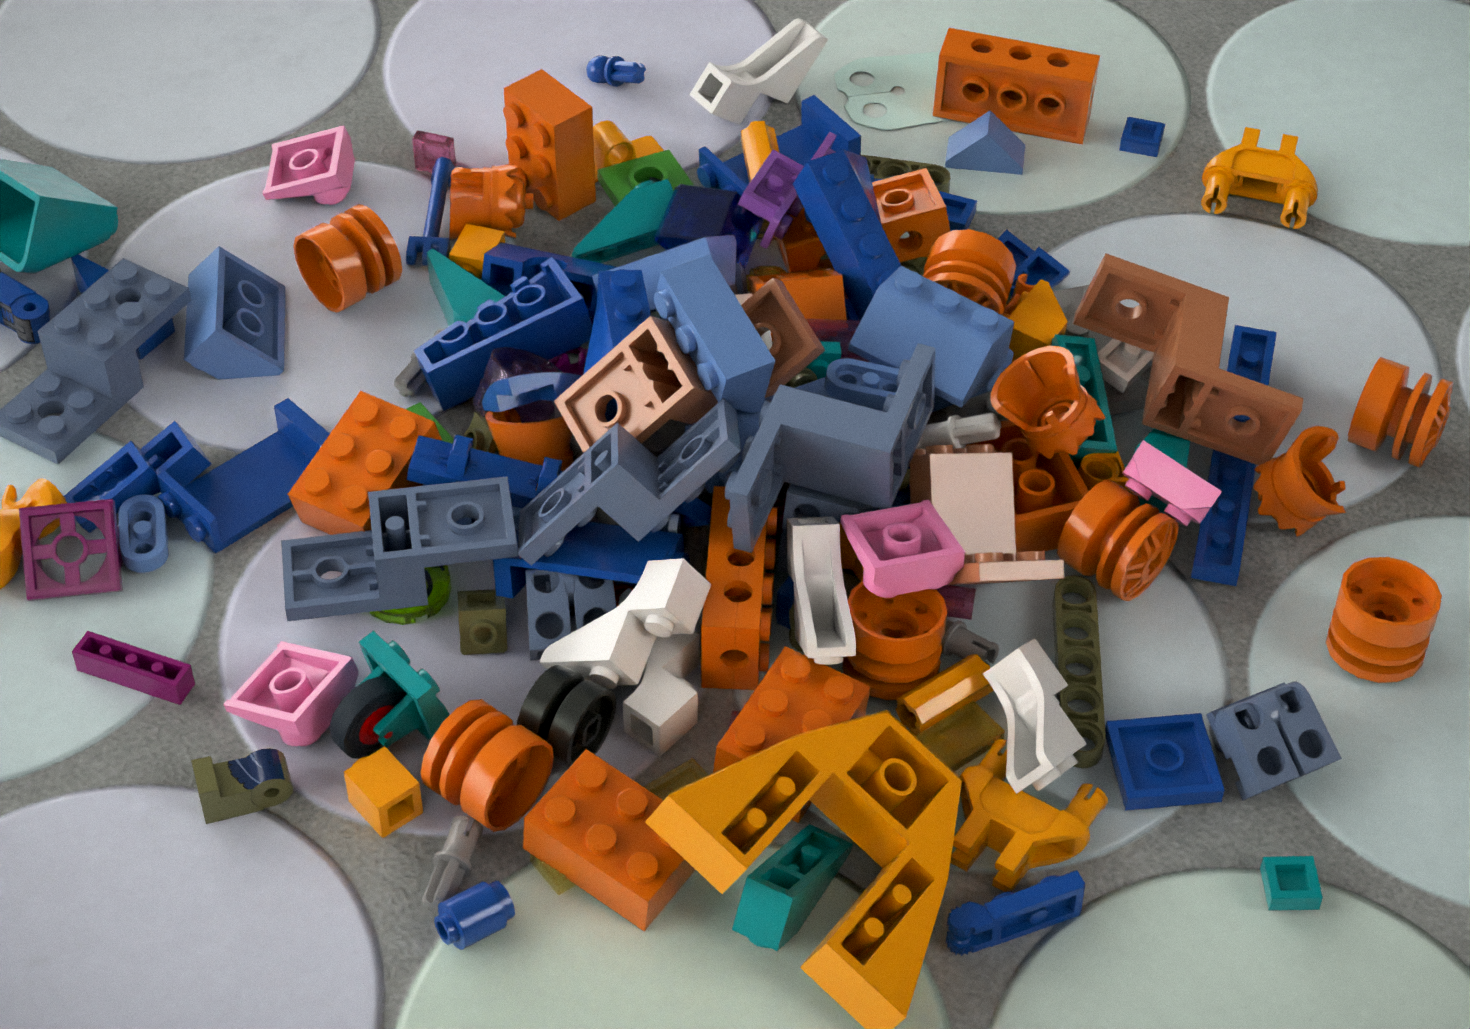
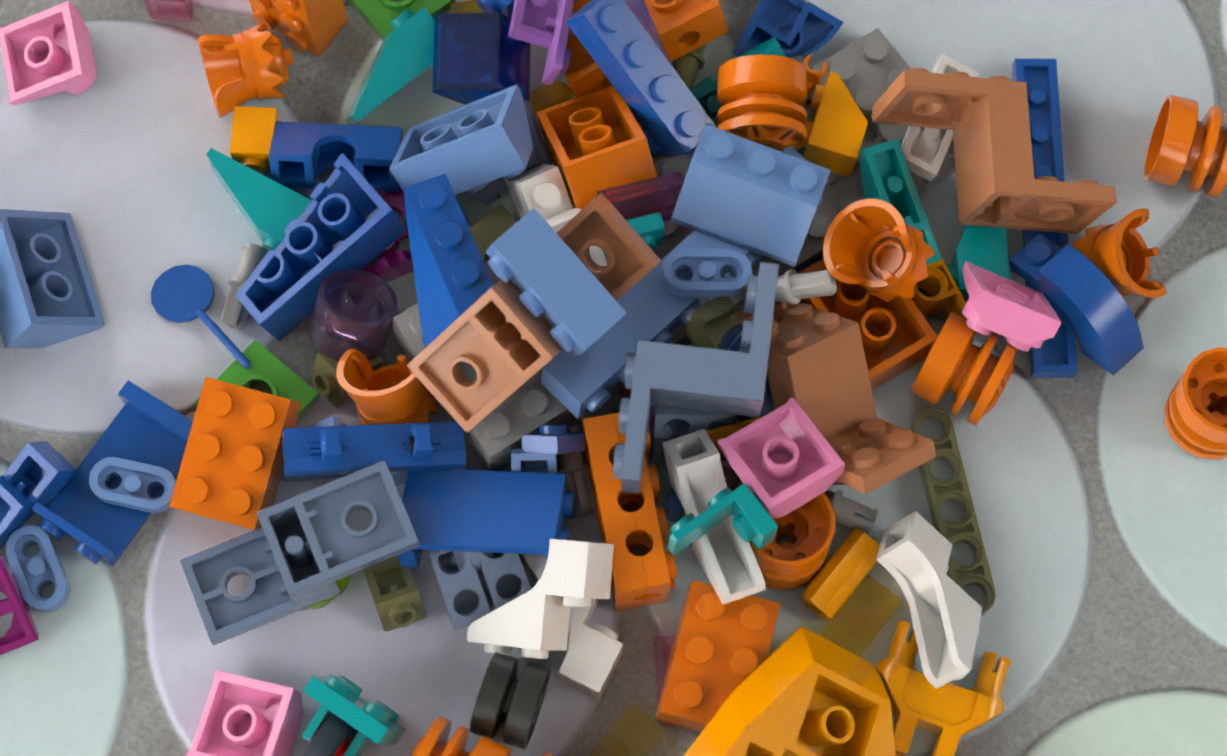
camera: 15 degrees left, 25 degrees up
magenta piece [72,631,195,705] -> none
orange wheel [293,204,402,313] -> none
blue hinge [406,157,455,266] -> none
blue brick [482,372,581,412] -> none
sand blue bracket [518,398,741,566] -> none
blue plate [1105,713,1225,811] -> none
sand blue hips [1206,681,1342,801] -> none
teal plate [1260,856,1323,911] -> none
none -> medium blue plate [89,457,176,513]
none -> blue piece [151,265,251,369]
none -> teal bracket [668,483,778,555]
none -> blue arch [1009,233,1144,376]

